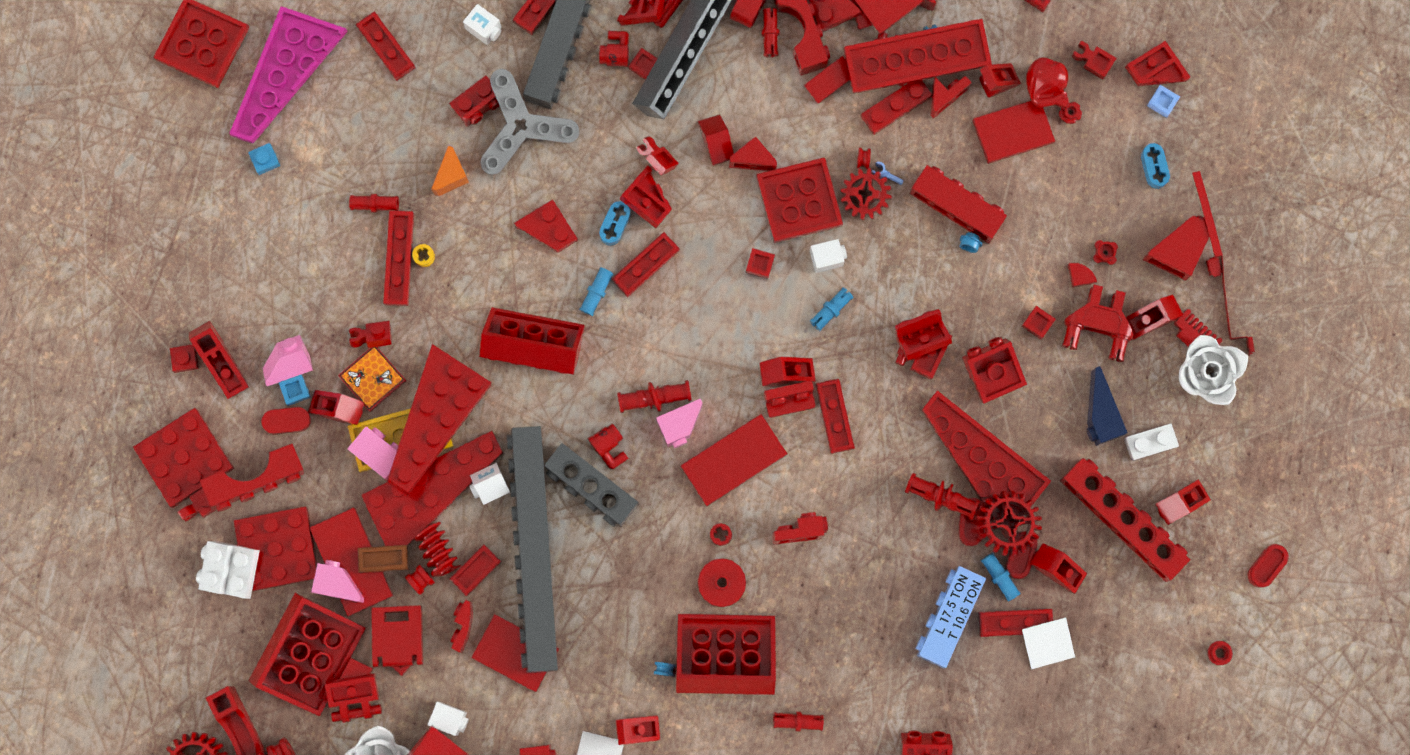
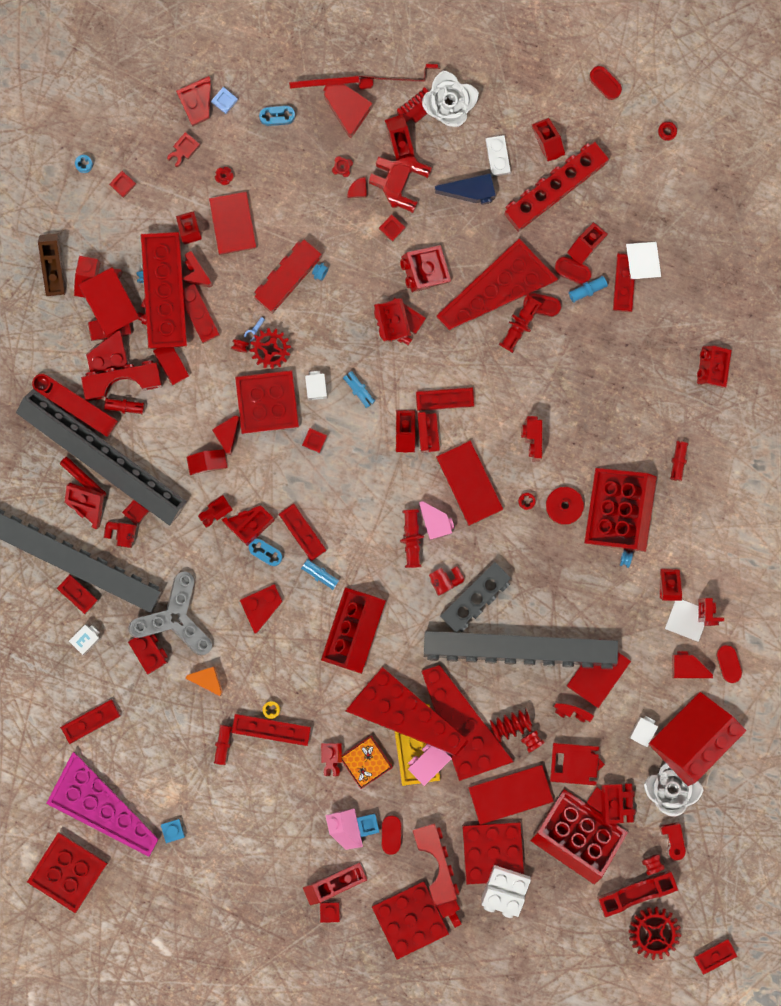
camera: 80 degrees left, 5 degrees up
red slope [308,390,365,425] -> none
bright pink slope [311,560,364,603] -> none
dark orange tile [358,545,409,573] -> none
red tile [450,545,501,596] -> none
white brick [469,463,510,505] -> none
light blue brick [915,566,986,668] -> none
red gear [976,490,1042,556] -> none
red piece [1026,57,1069,108] -> none

